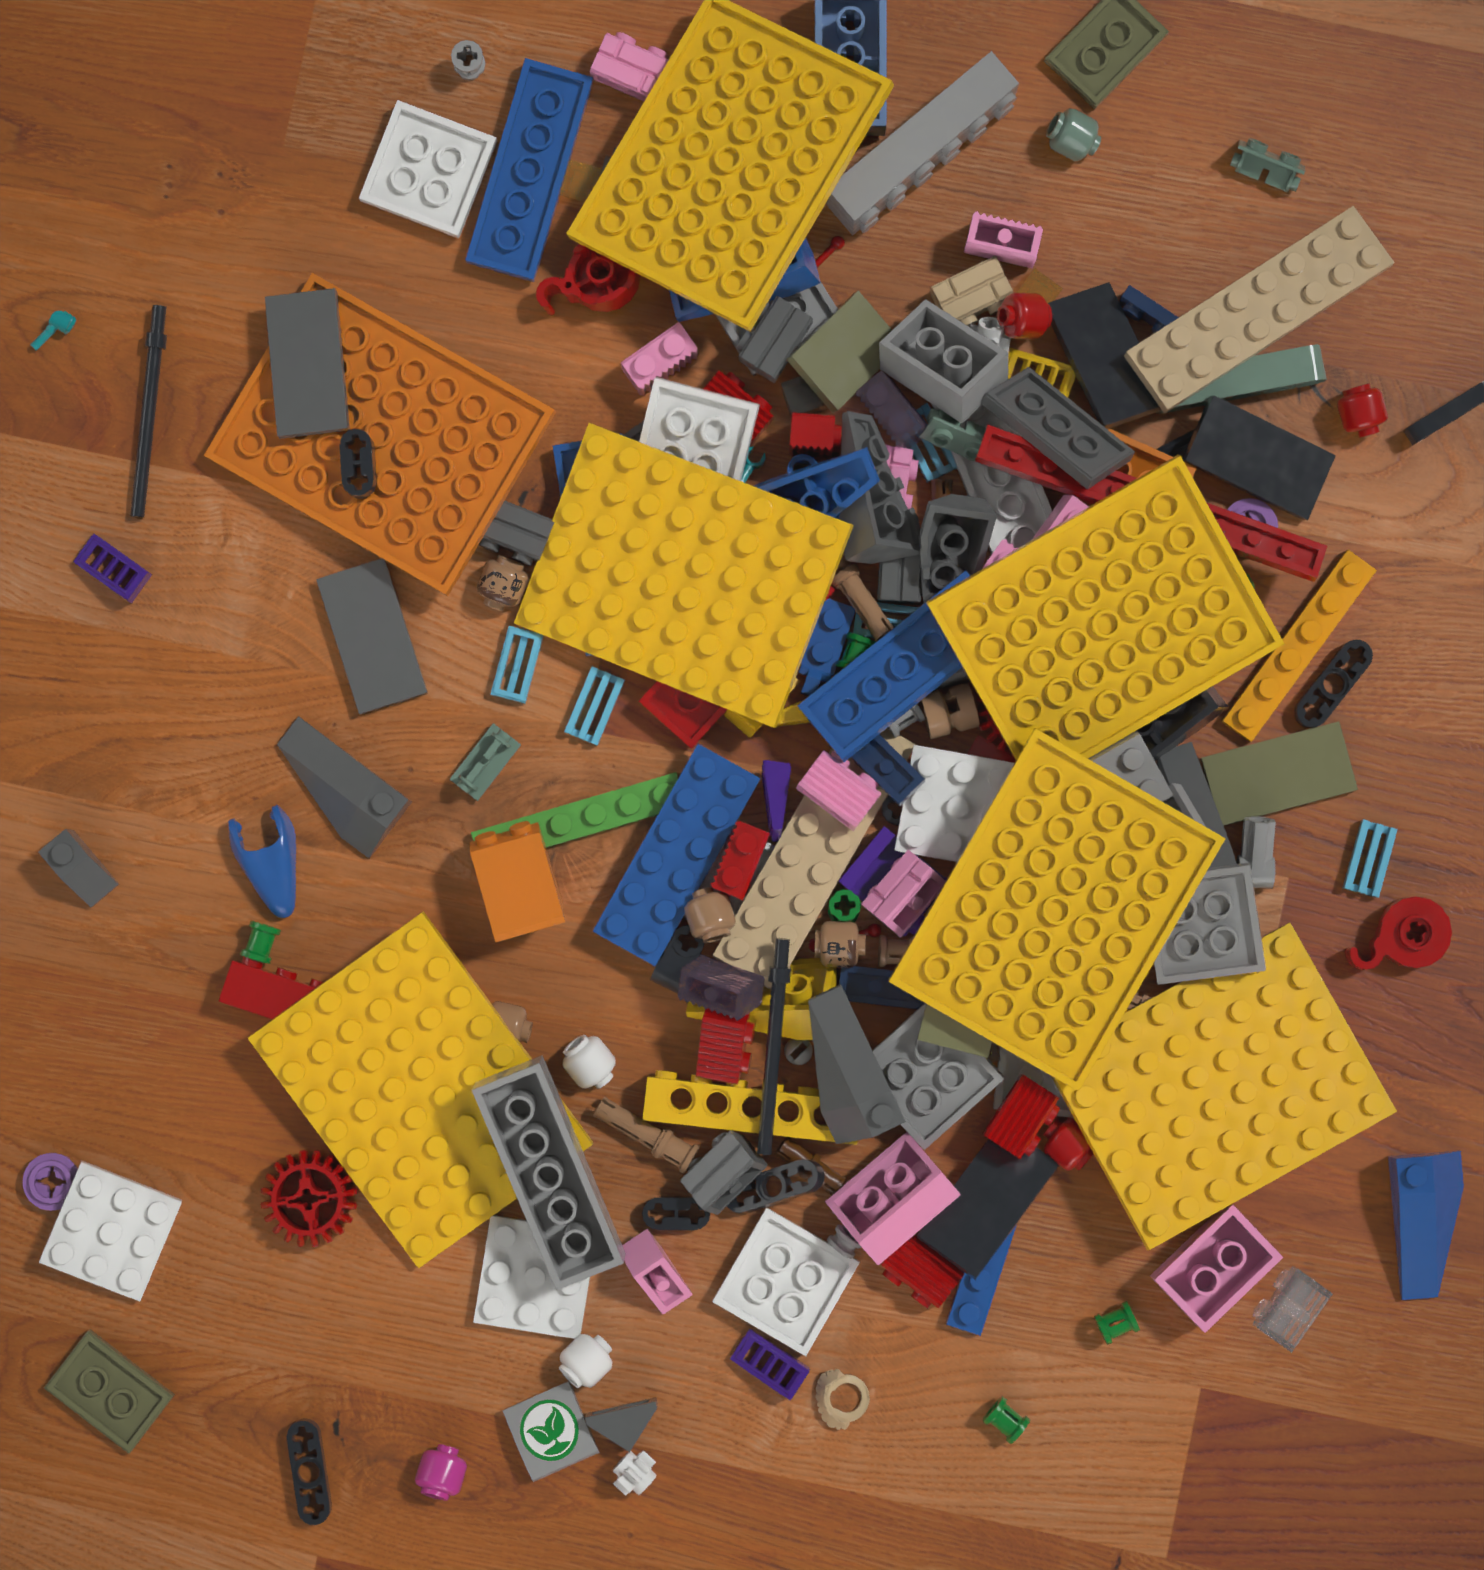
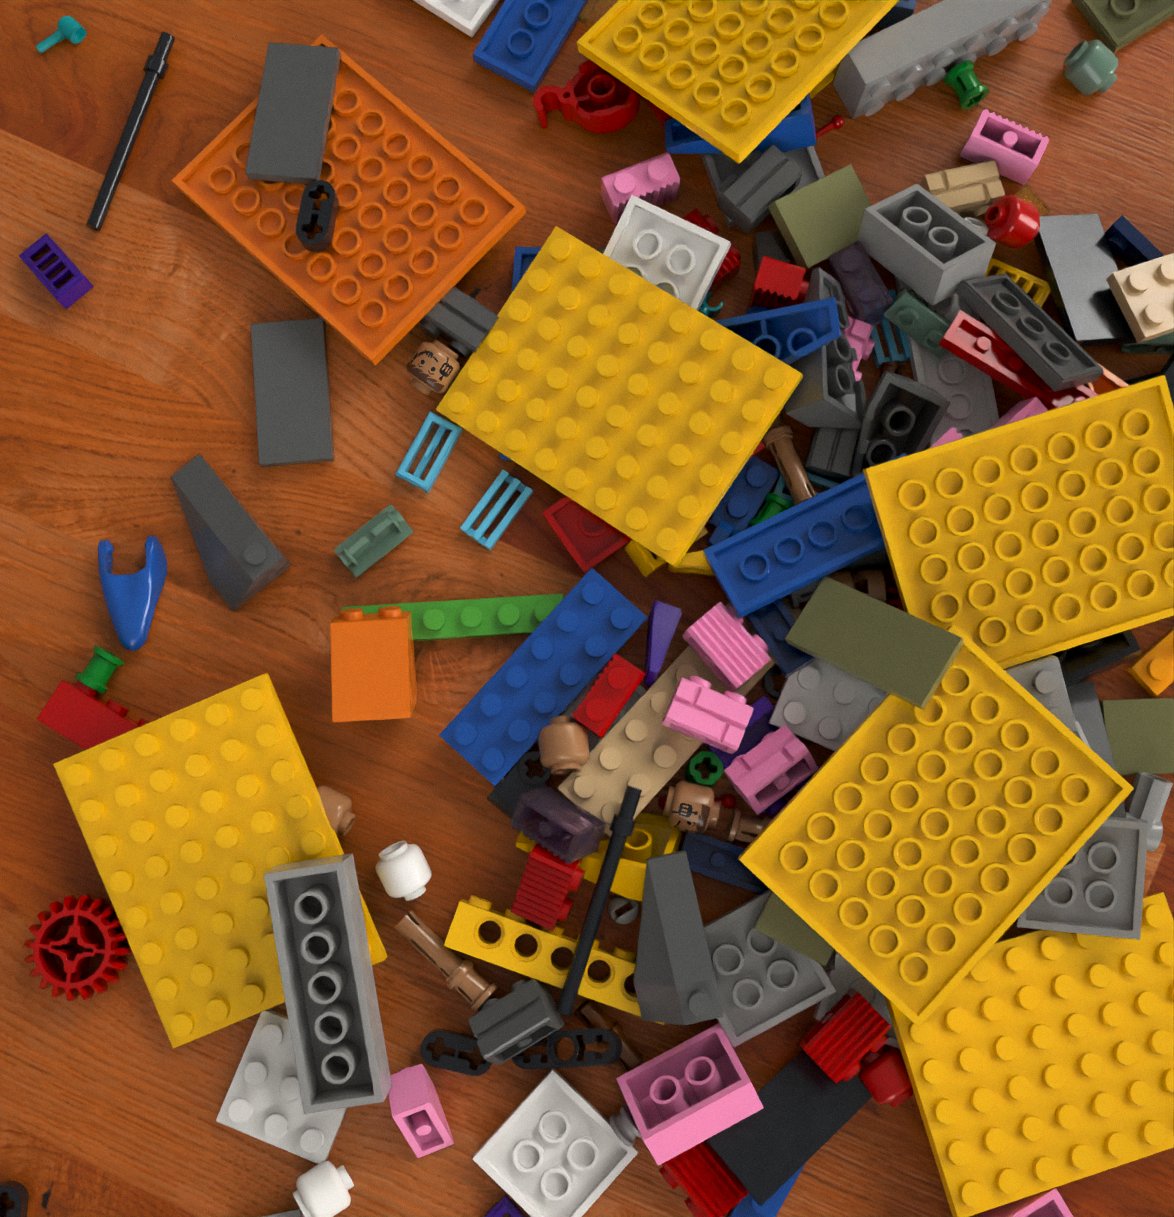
camera: 10 degrees right, 5 degrees down
none -> bright pink brick [661,676,754,754]
none -> olive tile [785,576,964,710]
none -> green bush [943,60,990,110]

